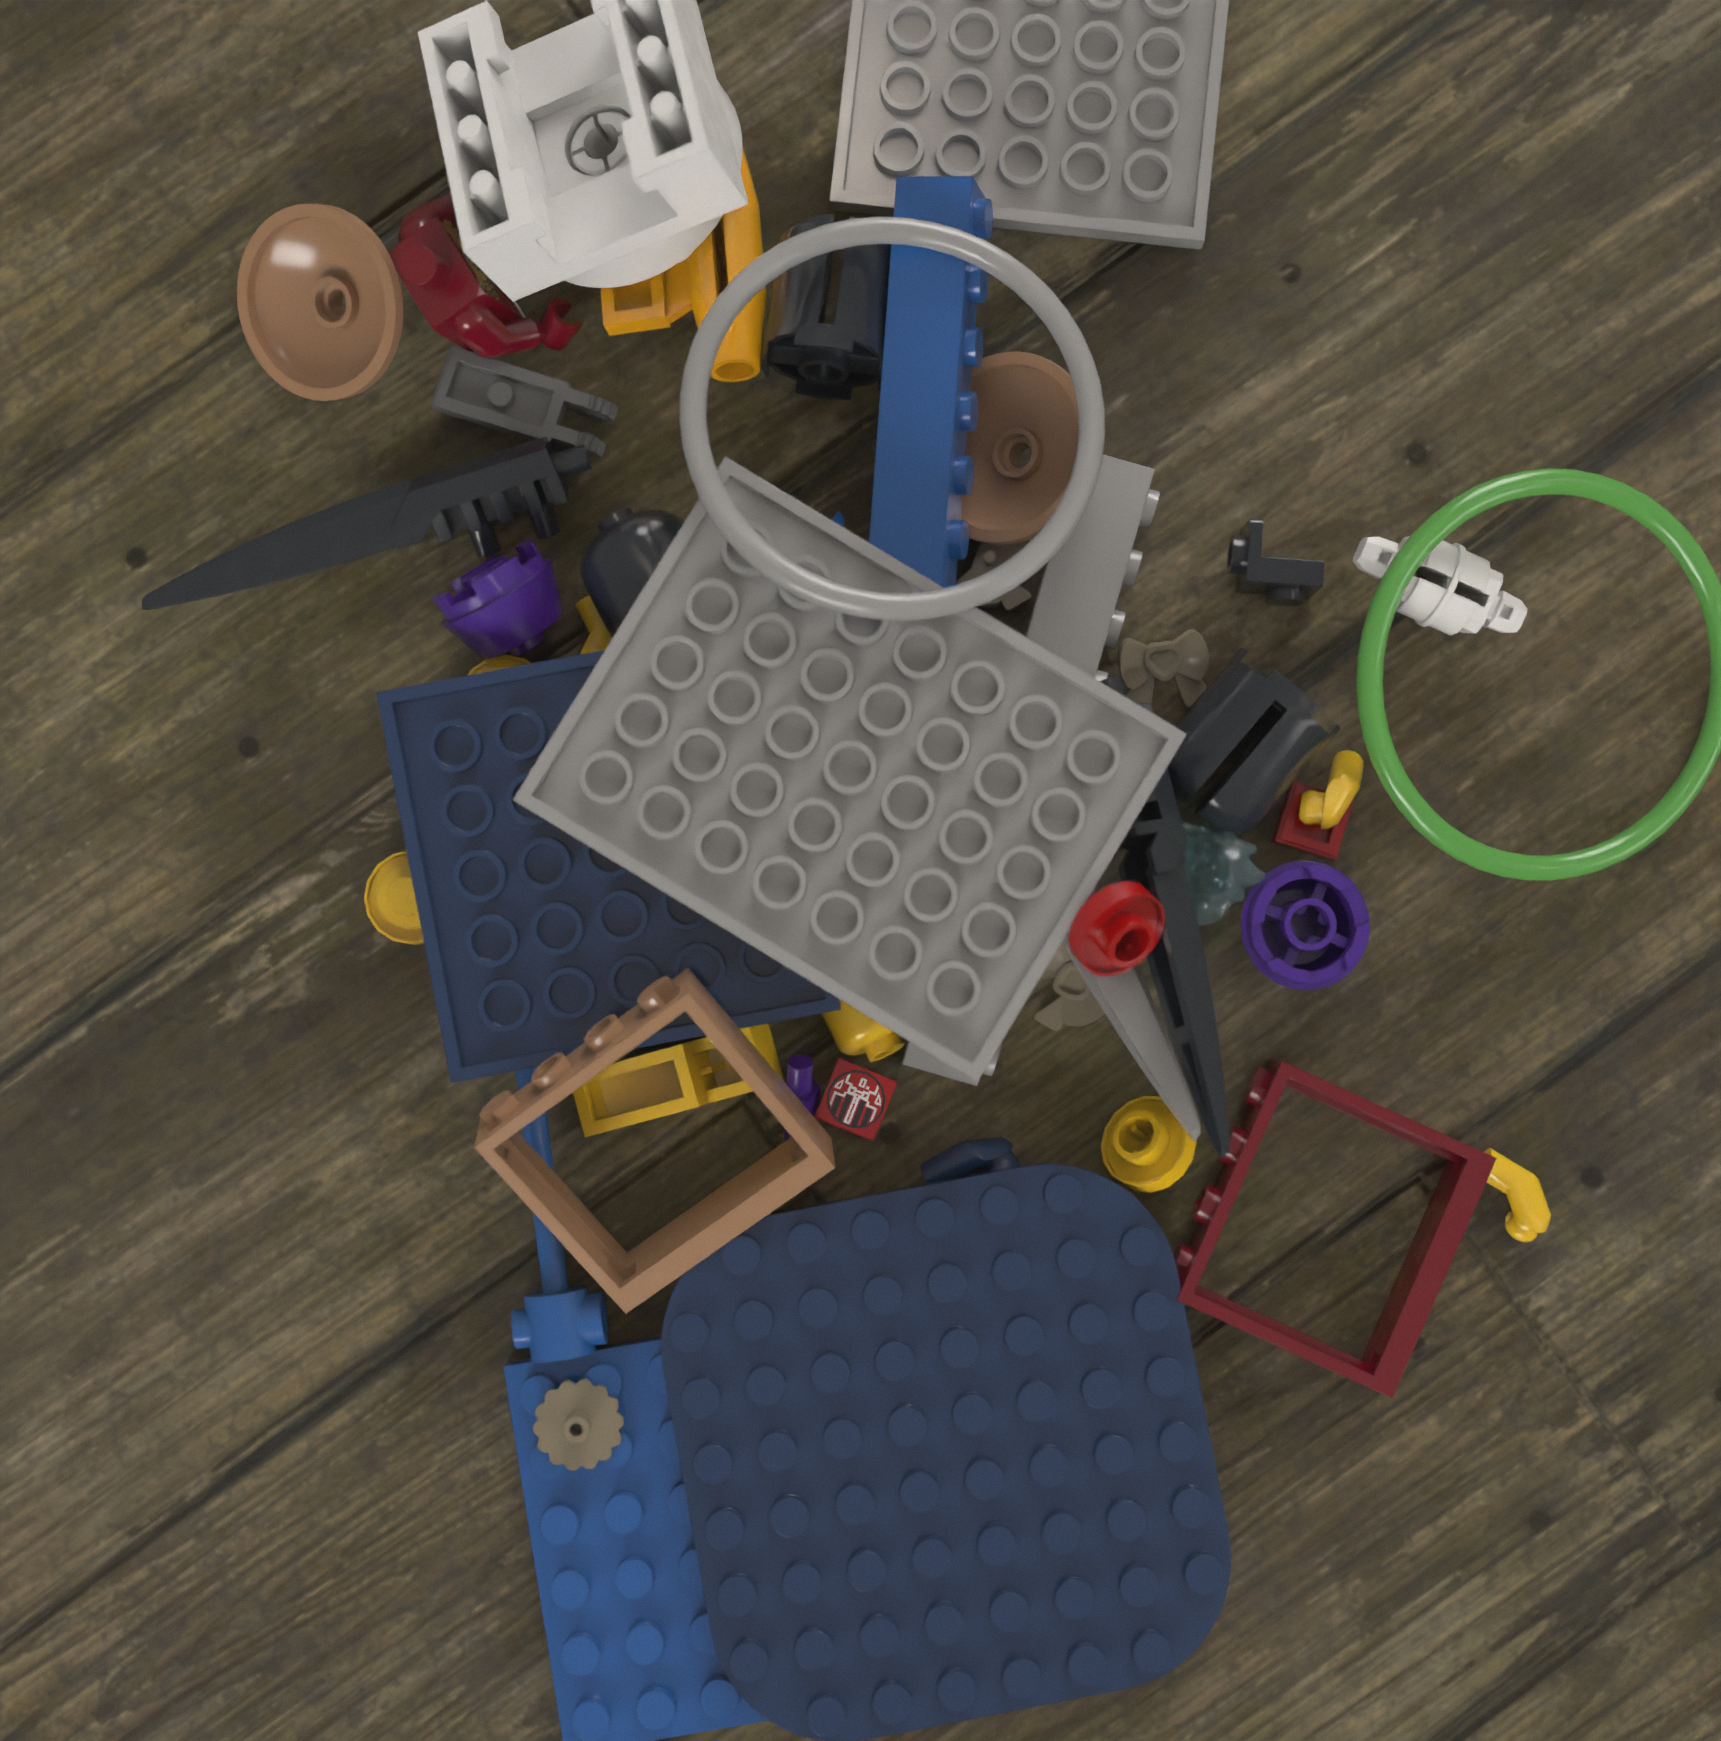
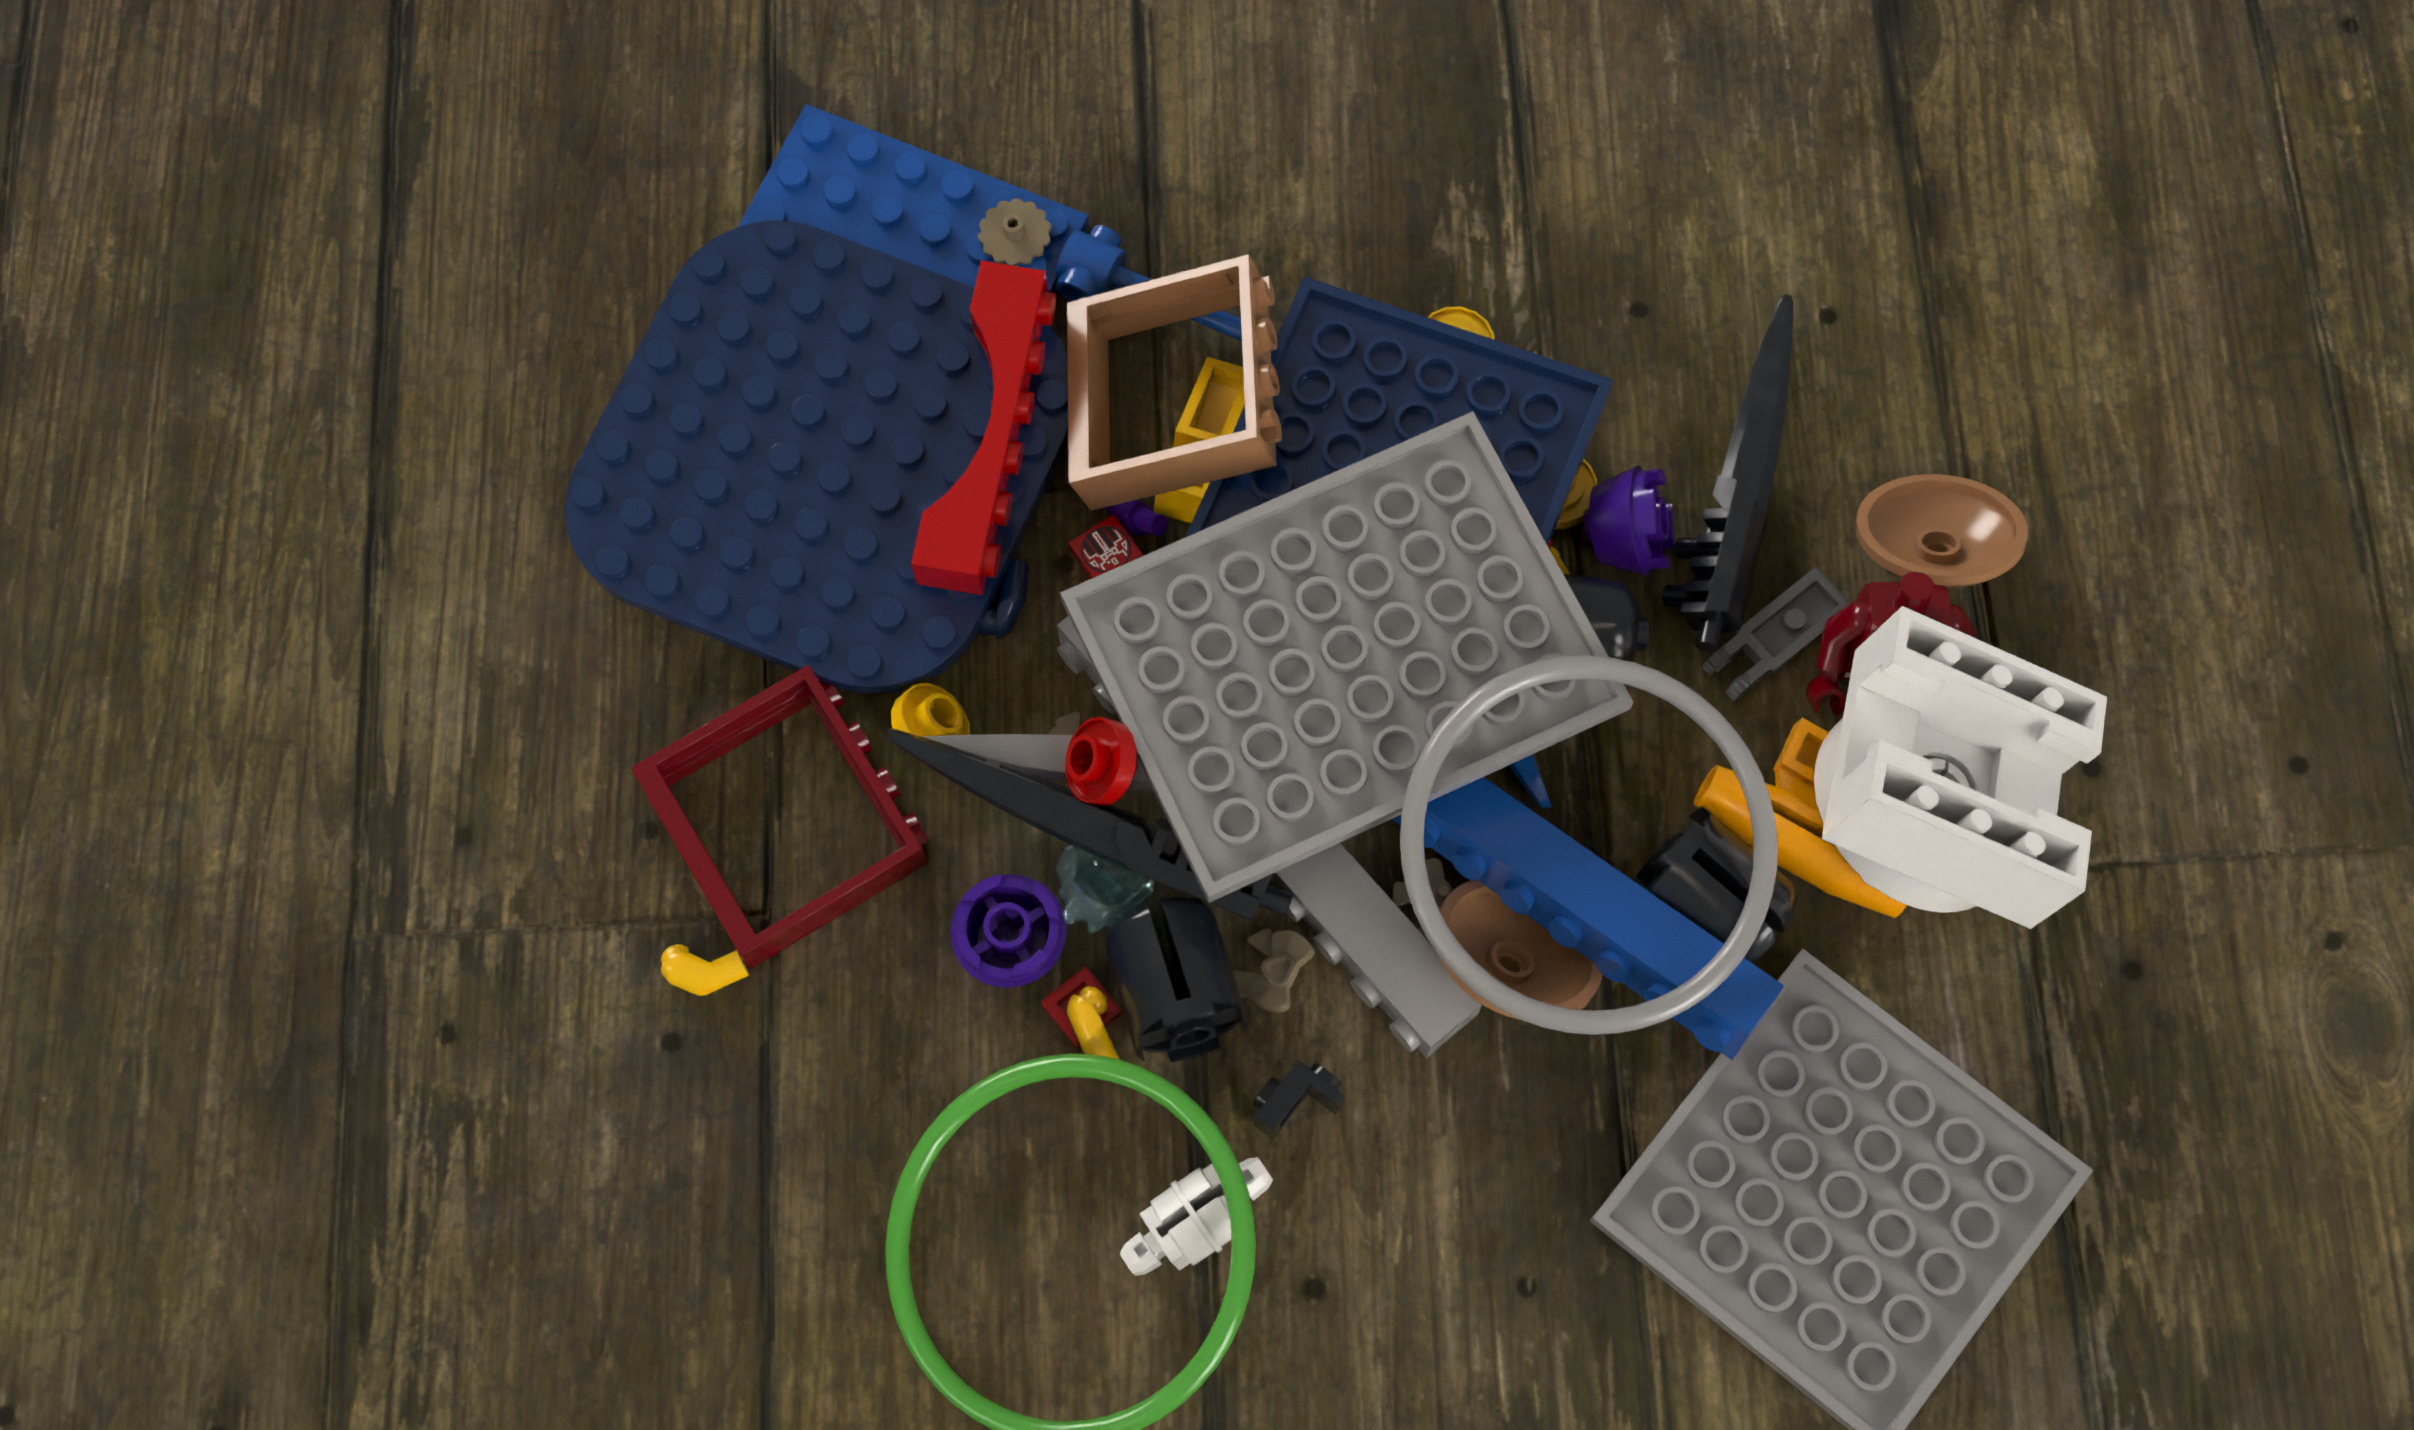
camera: 125 degrees right, 15 degrees down
none -> red arch [911,261,1056,595]

